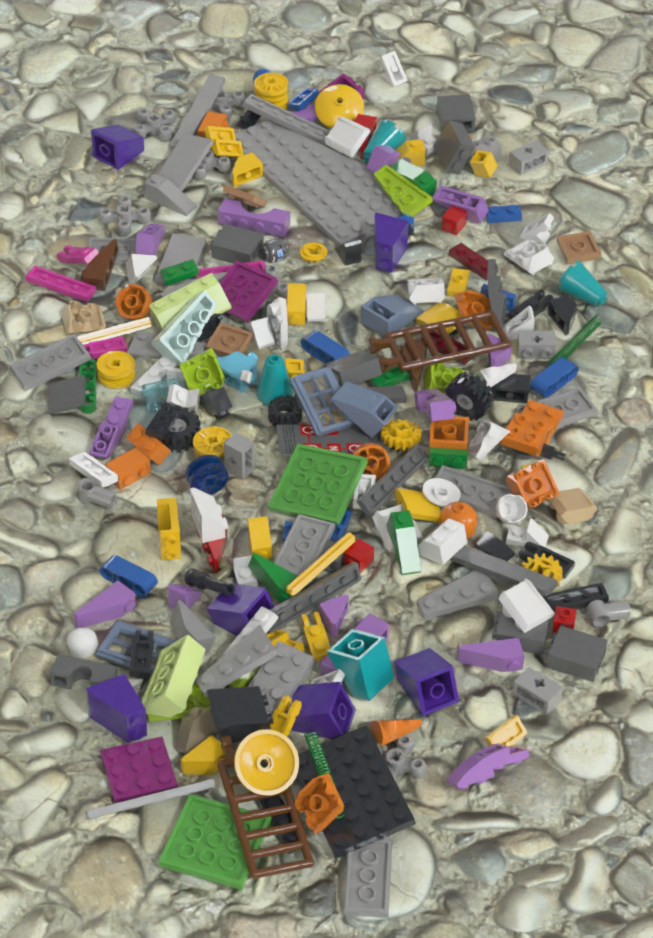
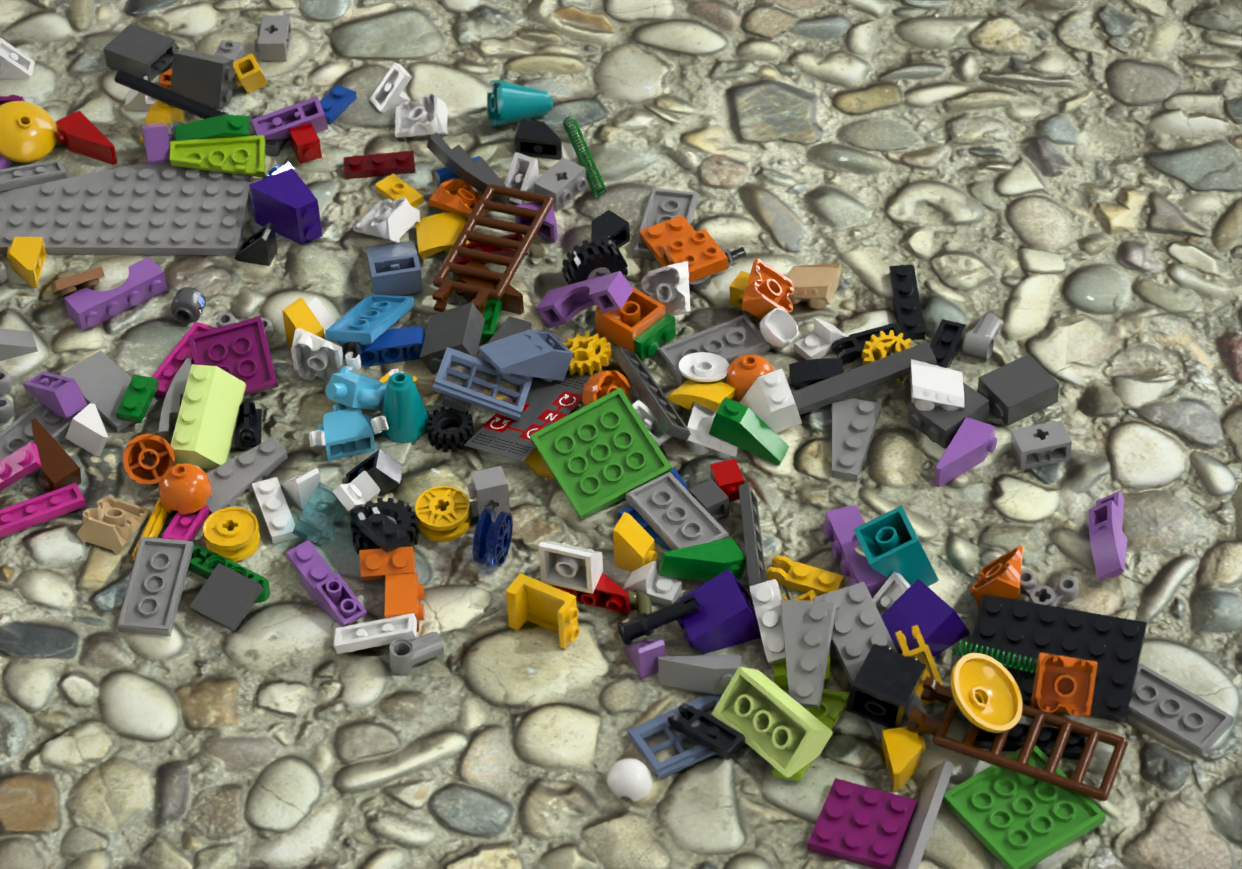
camera: 50 degrees left, 0 degrees up
dark grey arch [50,654,118,690] -> none
medium lavender slope [74,581,136,628] -> none
dark purple slope [86,674,147,743] -> none
blue beam [99,555,158,597] -> none
light aqua wedge [151,290,217,365] -> none
dark tan slope [175,707,217,754] -> none
lime slope [179,348,225,395] -> none
medium nougat plate [206,323,254,357] -> none
dark grey brick [210,224,264,264] -> none
white slope [244,317,275,349] -> none
yellow axle [286,532,355,596] -> none
yellow gear [300,242,328,263] -> none
medium lavender slope [319,594,349,638] -> none
white slope [324,117,370,157] -> none
teal cone [362,120,407,164] -> none
dark purple slope [394,648,459,716] -> none
lime slope [423,363,465,394] -> none
white slope [473,364,517,387] -> none
yellow plate [484,715,527,747] -> none
black hinge [508,289,554,319] -> none
blue beam [530,357,579,398] -> none
red brick [552,606,577,637] -> none
medium nougat plate [557,231,601,264] -> none
none -> black axle [114,69,228,119]
none -> orange cylinder [159,463,213,515]
none -> dark azure plate [325,294,415,345]
none -> medium azure torso [325,352,404,410]
none -> black plate [889,265,925,340]

